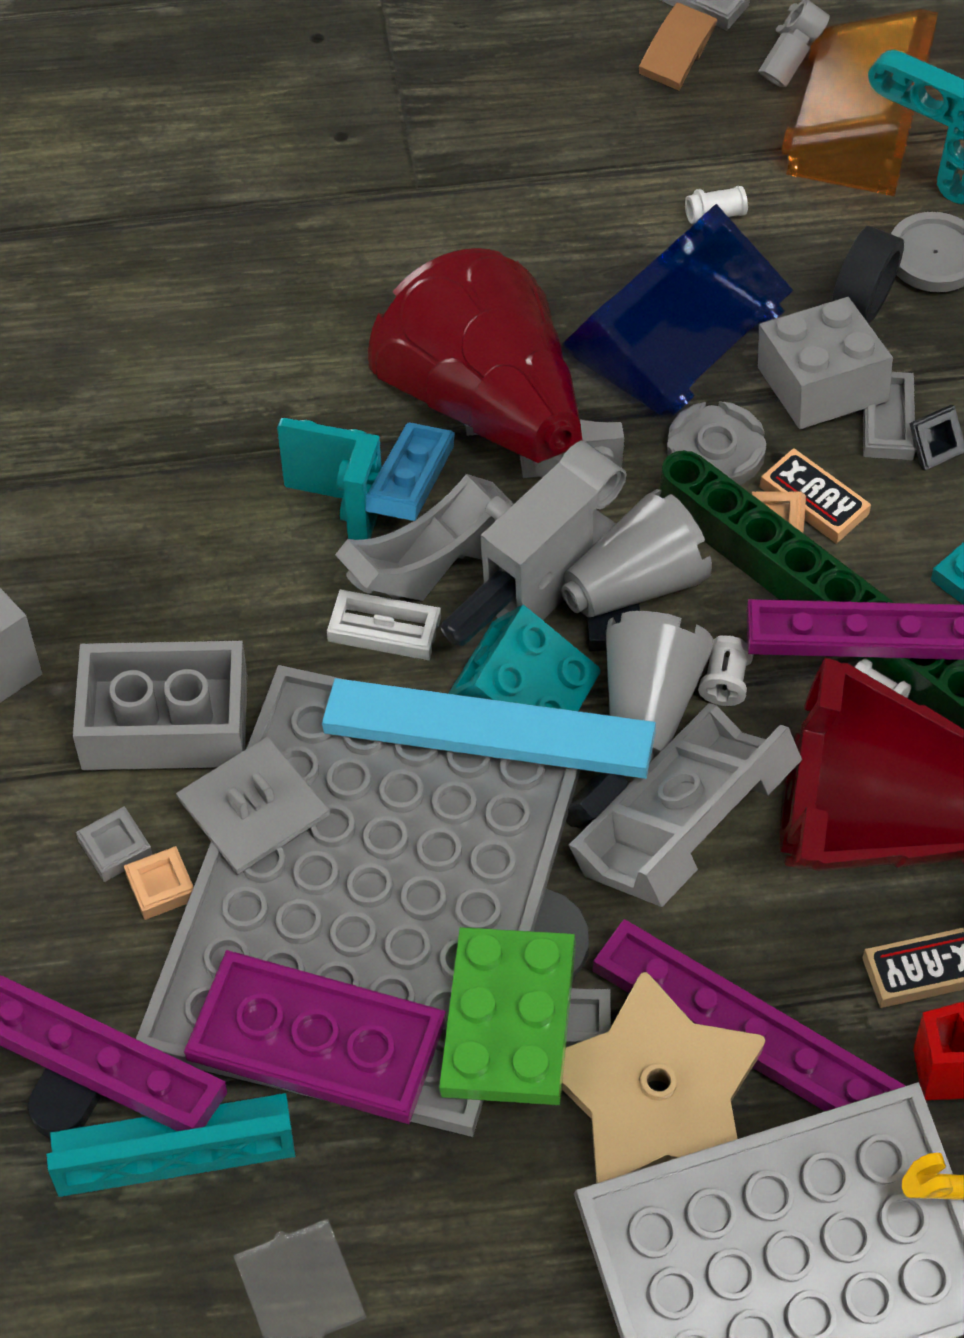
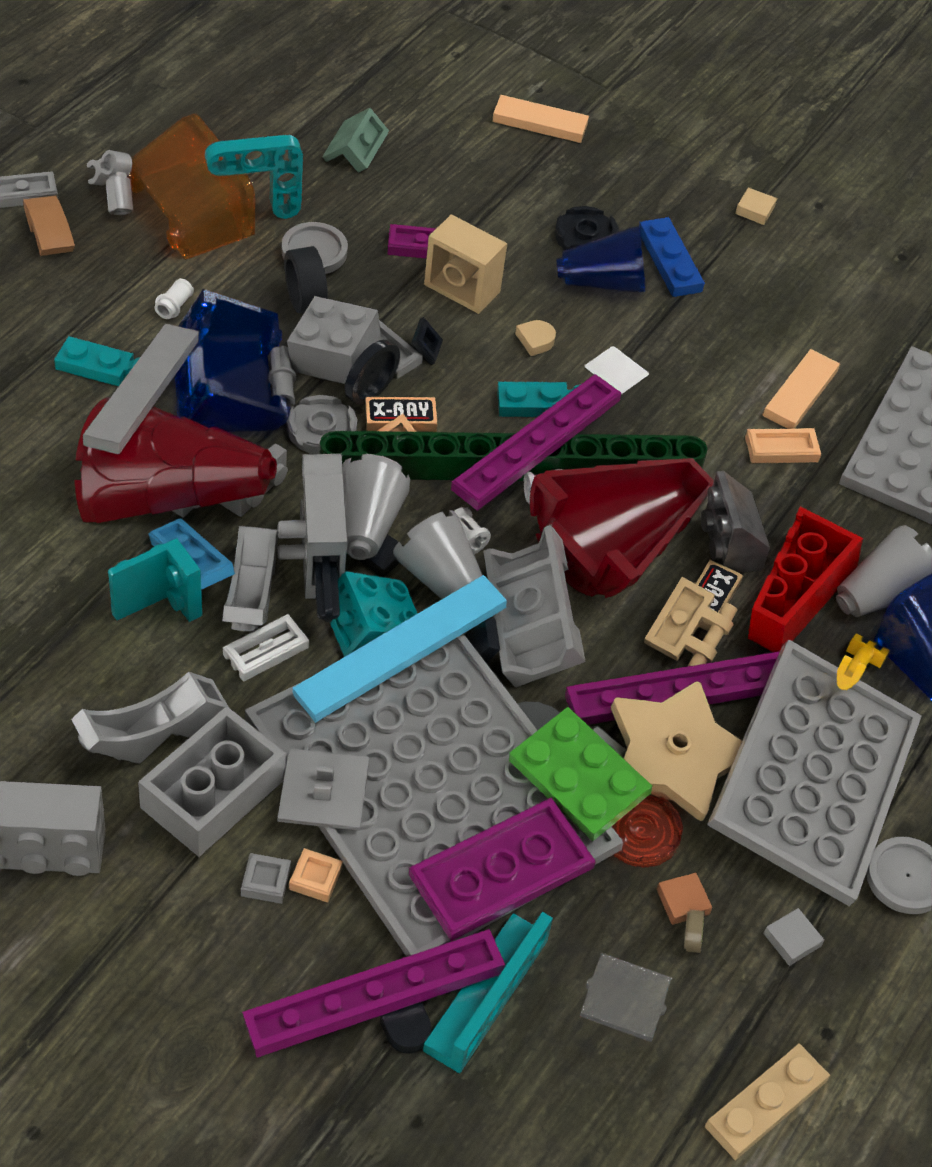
camera: 55 degrees left, 5 degrees down
none -> teal plate [54,336,140,386]
none -> light grey arch [71,672,229,764]
none -> light grey tile [83,324,199,454]
none -> light grey axle [268,346,296,409]
none -> black piece [345,339,400,405]
none -> clear red tile [612,795,683,868]
none -> tan plate [644,577,738,666]
none -> nougat tile [656,873,712,925]
none -> dark tan tile [684,909,705,953]

